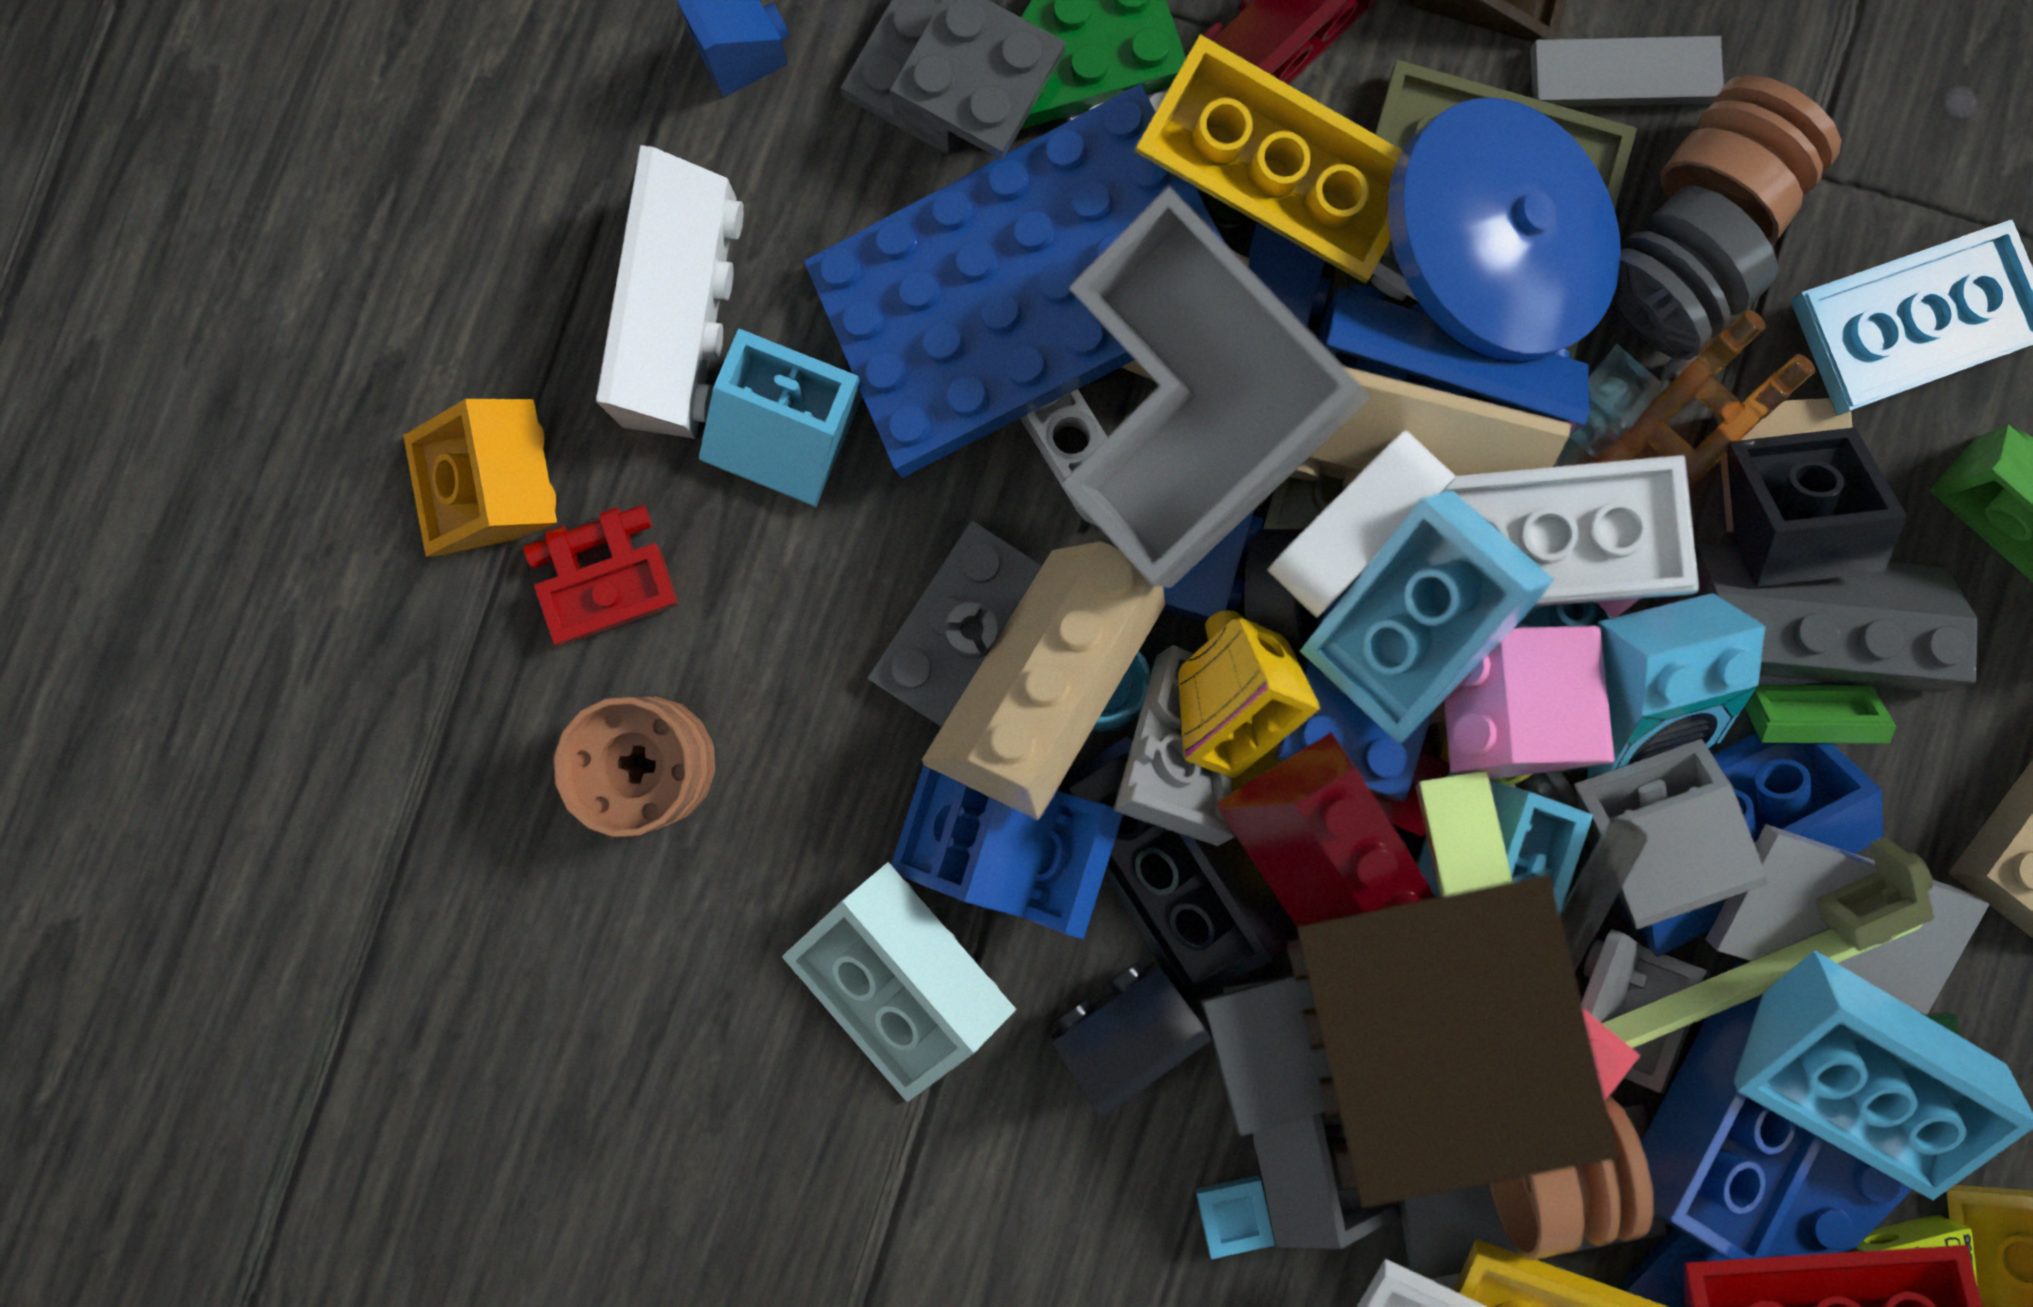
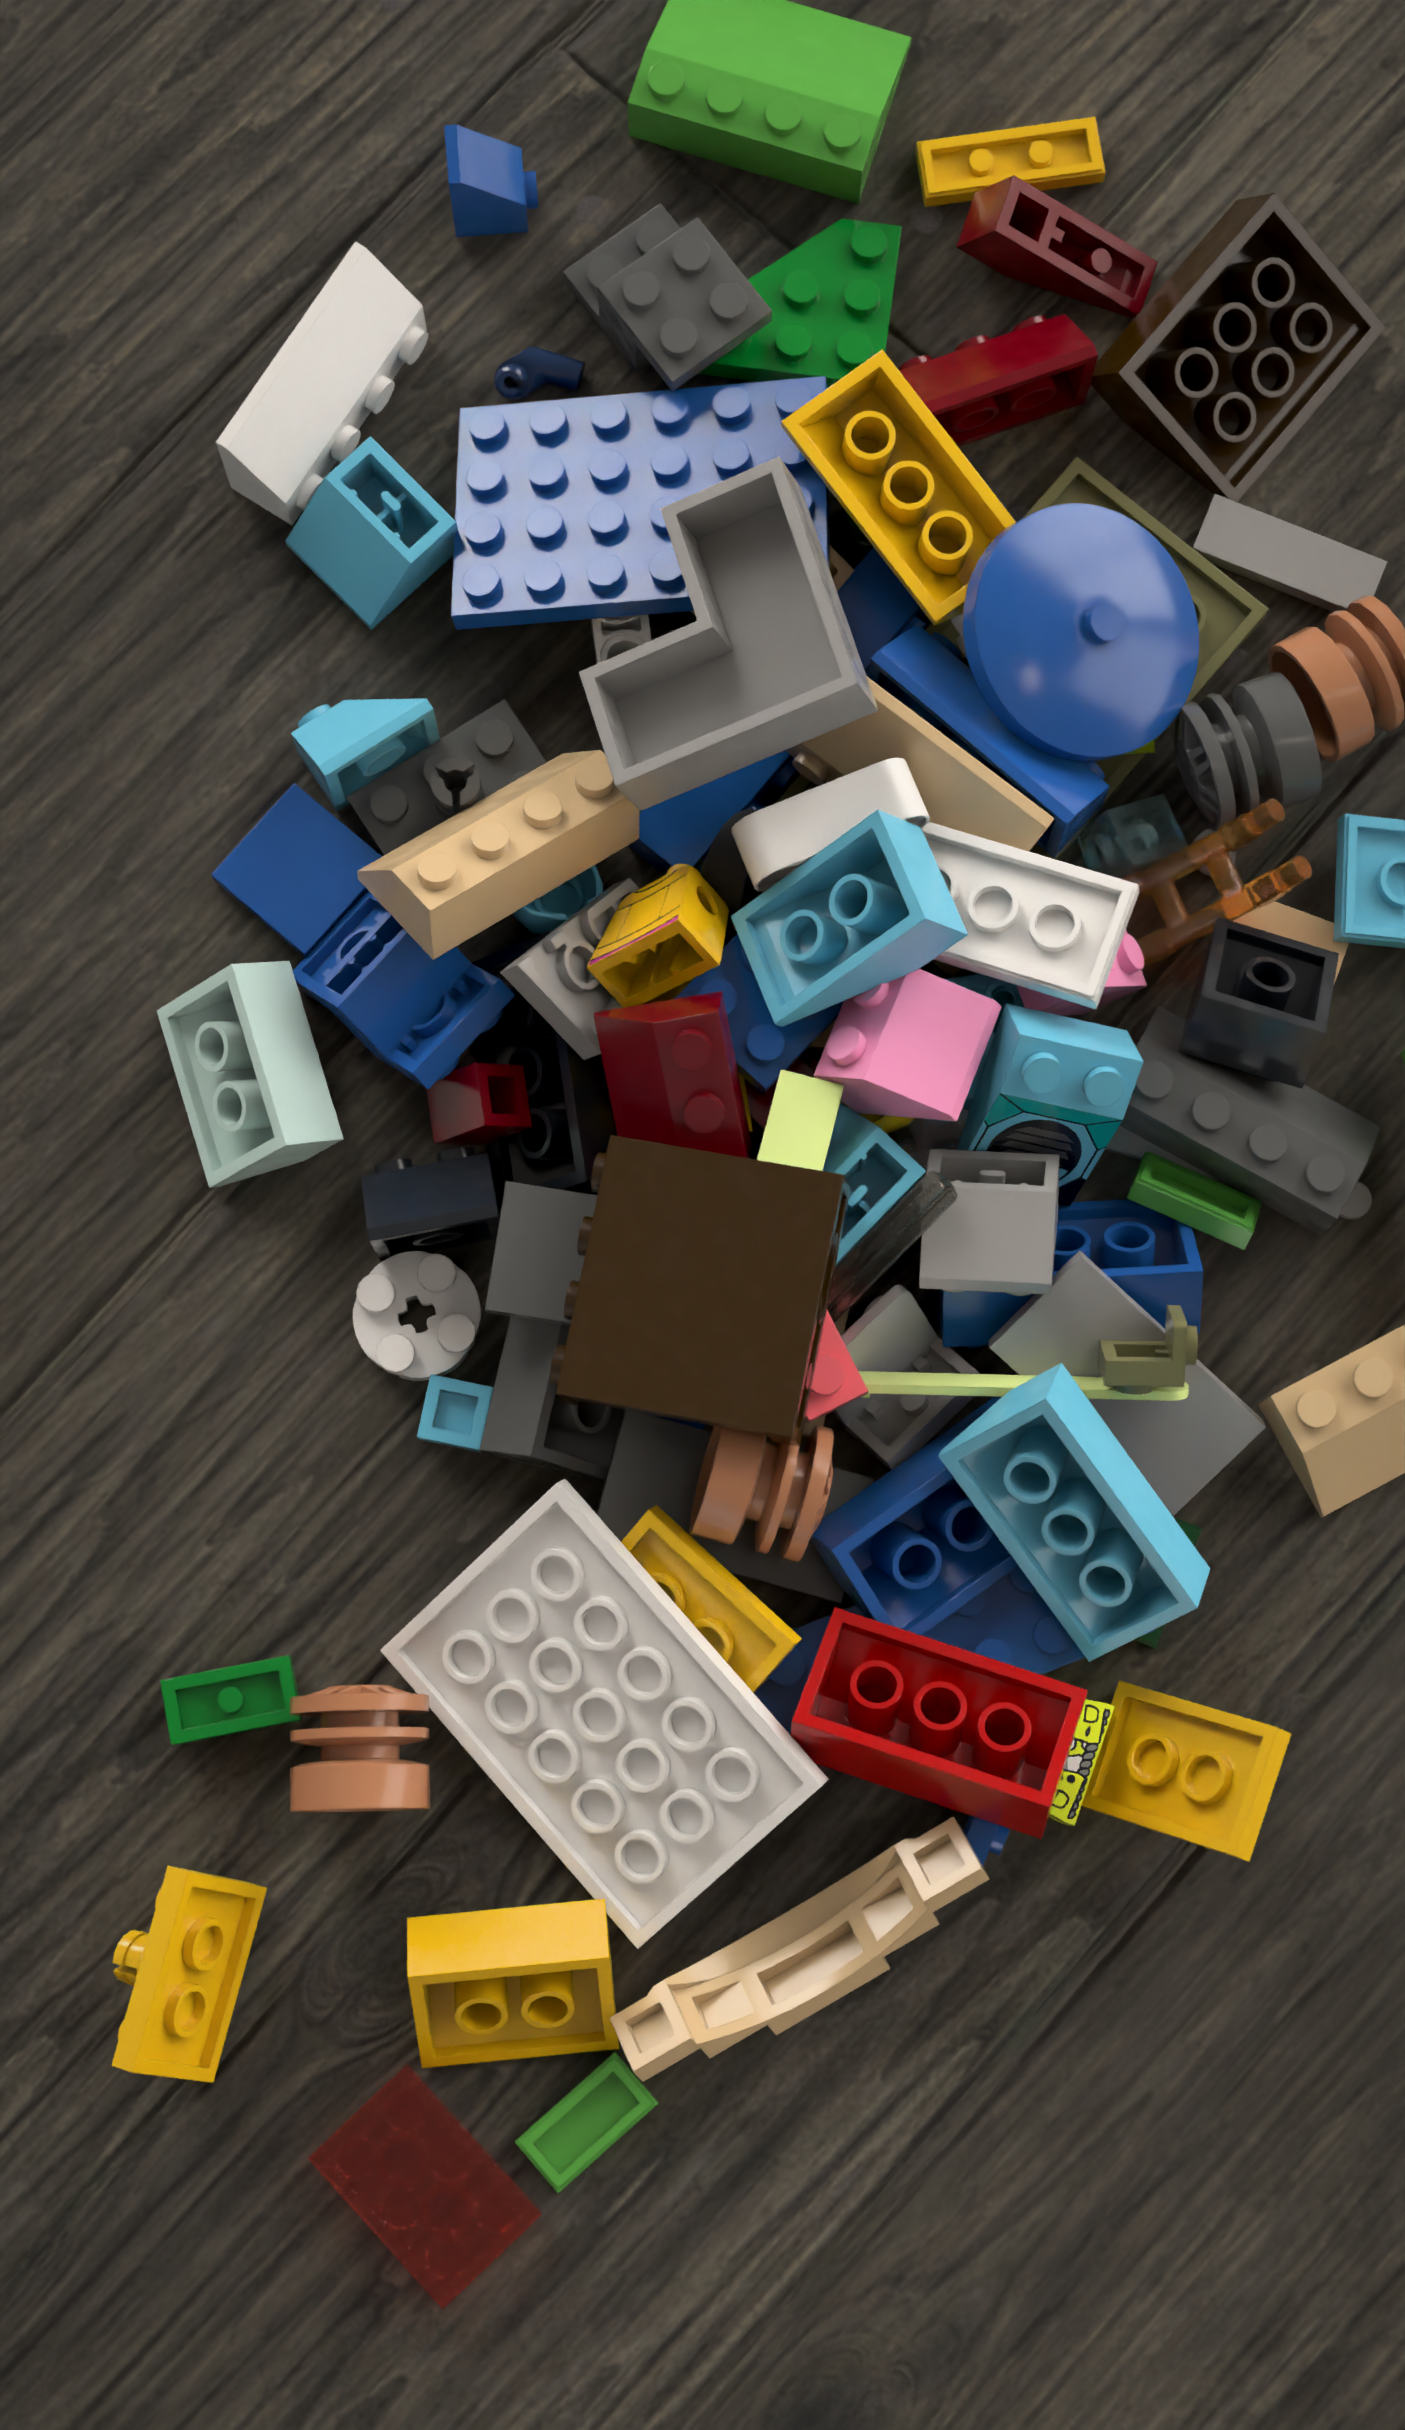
camera: 25 degrees right, 5 degrees down
light orange slope [403,399,557,557] -> none
red plate [523,504,680,647] -> none
nougat wheel [554,697,715,837] -> none
none -> blue tile [211,783,382,957]
none -> medium azure slope [291,698,440,811]
none -> white plate [353,1251,482,1381]
none -> dark red brick [426,1063,532,1146]
none -> dark blue arm [494,347,585,400]

